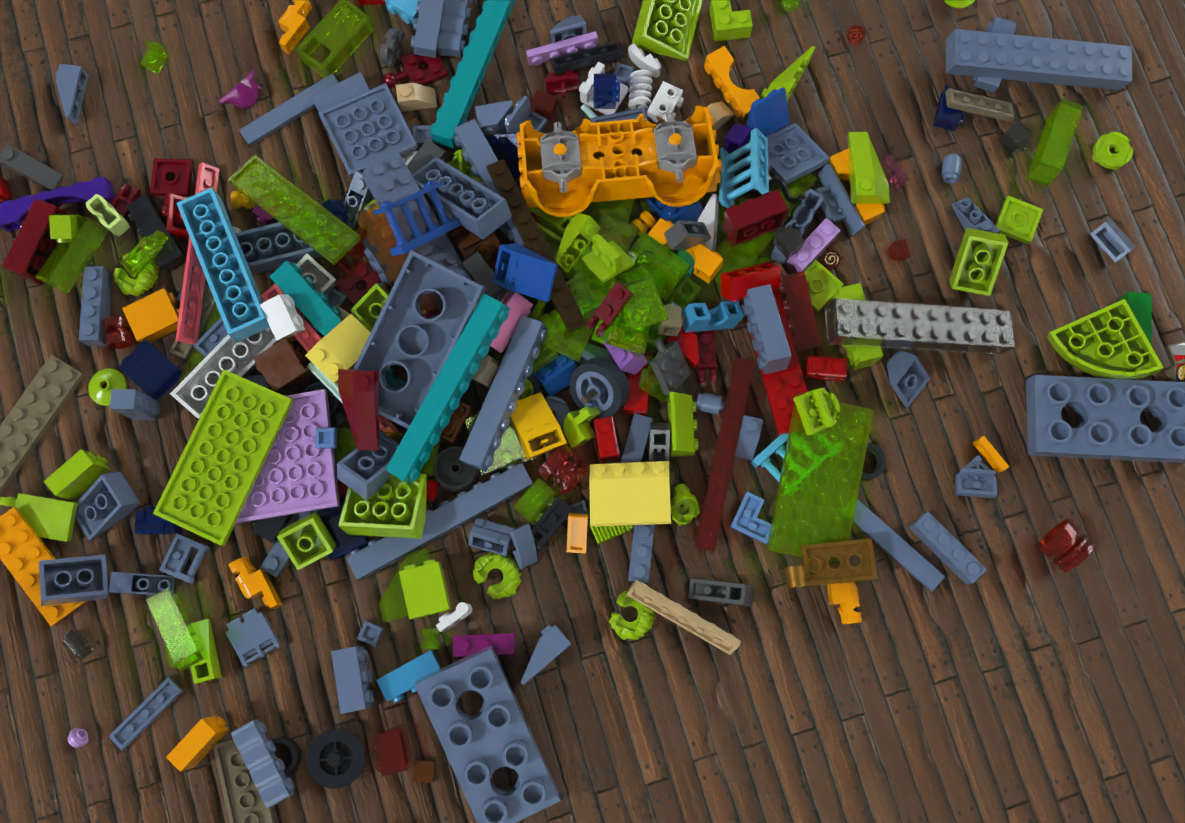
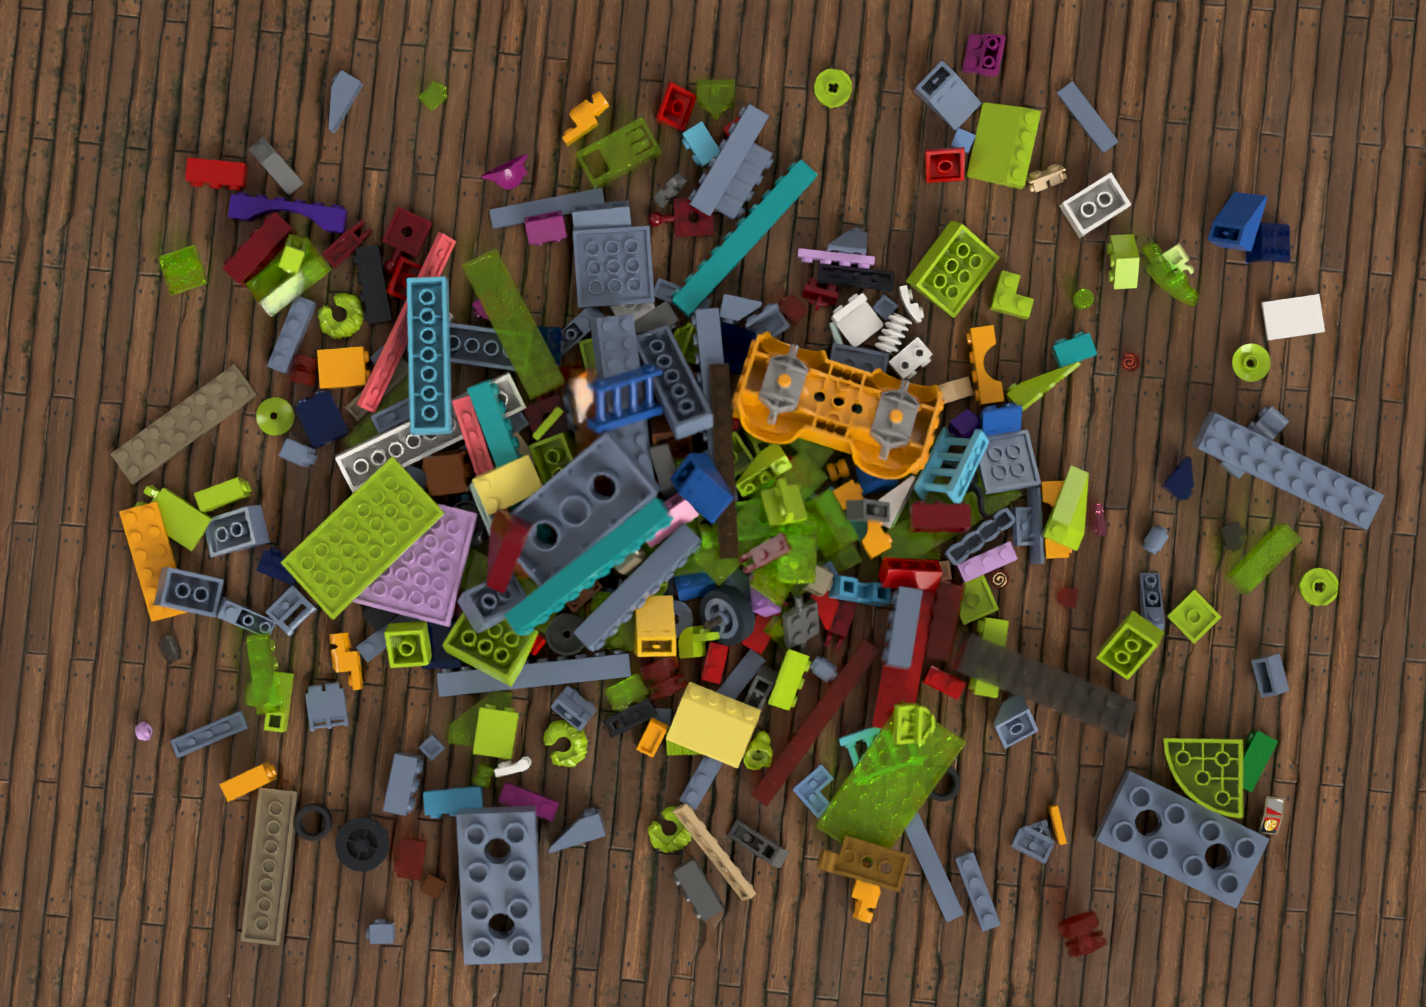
camera: 20 degrees right, 10 degrees up
yellowish green brick [86,194,130,236] -> none
clear neon green hinge [121,230,169,278] -> none
light orange wheel [230,190,255,209] -> none
sand blue brick [231,719,295,808] -> none
white brick [260,294,305,341] -> none
medium blue tile [315,427,337,449] -> none
tan slope [396,83,437,112] -> none
sand blue slope [509,524,537,569] -> none
clear blue brick [594,74,620,109] -> none
sand blue slope [733,415,763,461] -> none
clear smoke brick [773,225,805,259] -> none
dark tan tile [945,88,1015,122] -> none
none -> magenta brick [524,210,567,246]
none -> lime tile [533,407,564,441]
none -> dark grey brick [672,856,724,922]
none -> teal brick [1051,331,1097,368]

